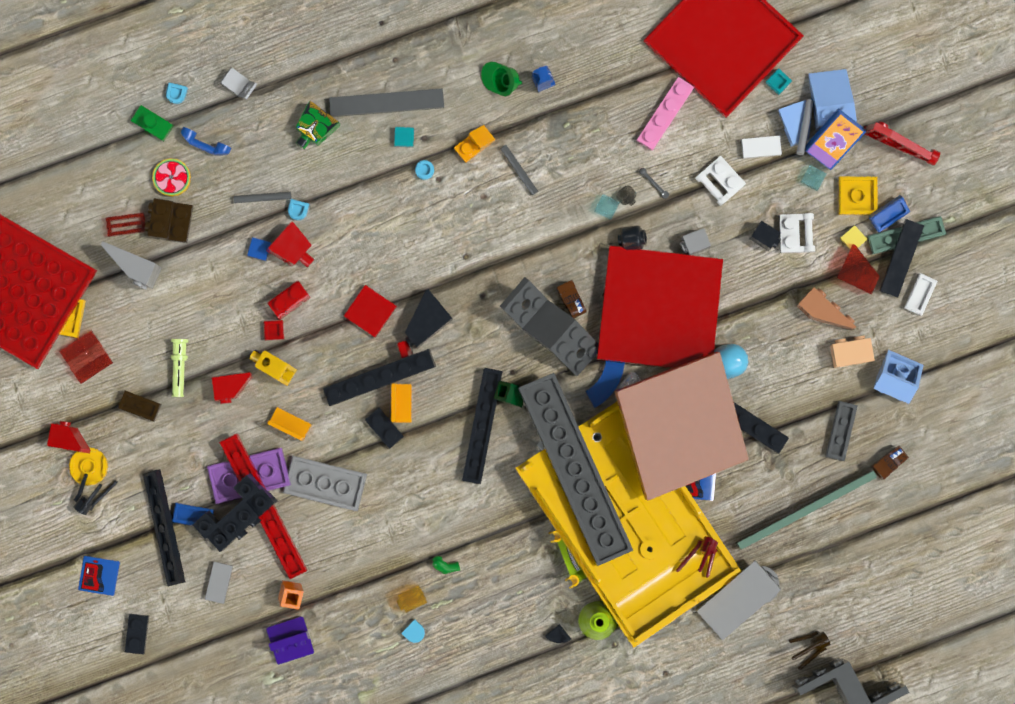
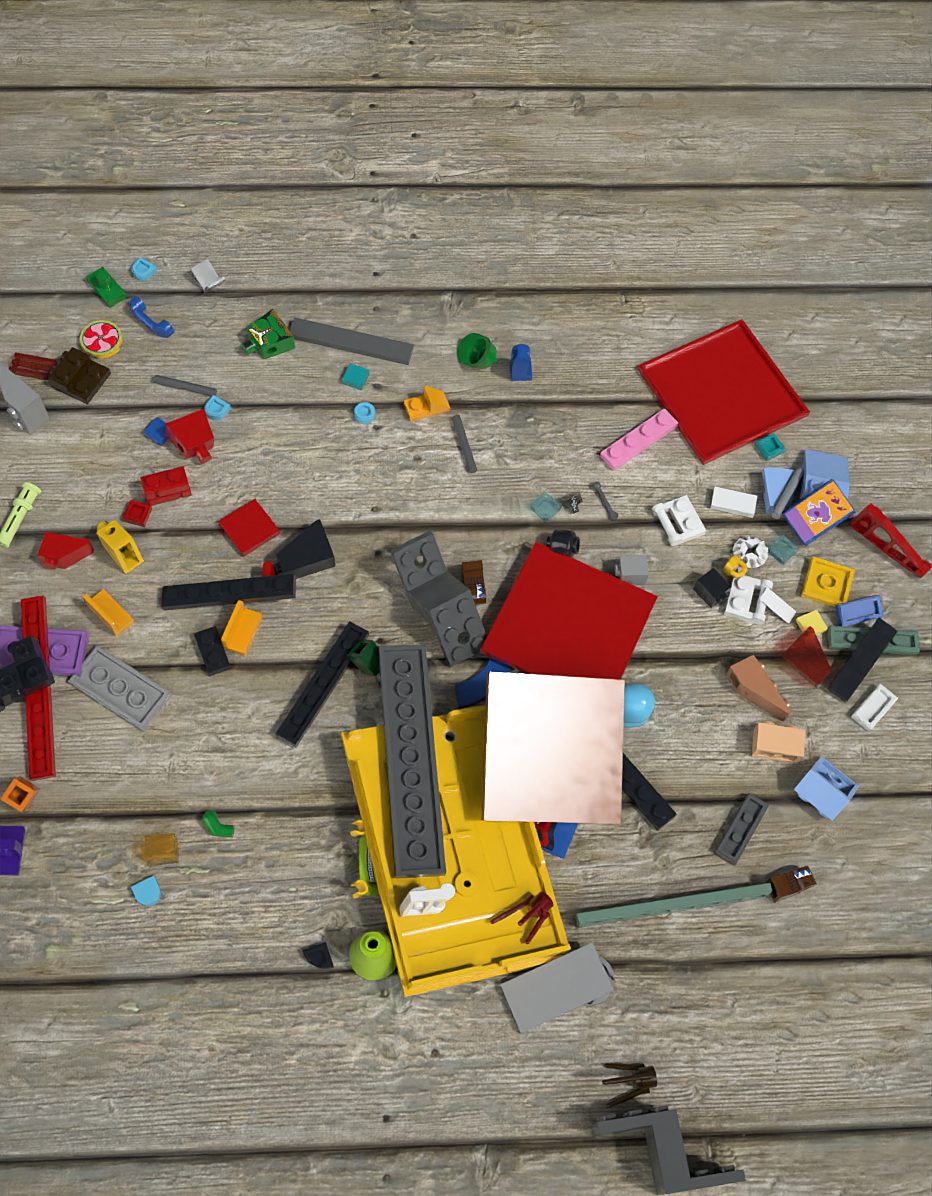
camera: 15 degrees right, 20 degrees down
none -> white plate [399,883,455,917]
none -> yellow tile [723,555,747,578]
none -> white gear [733,534,768,568]
none -> white sticker [760,587,796,624]

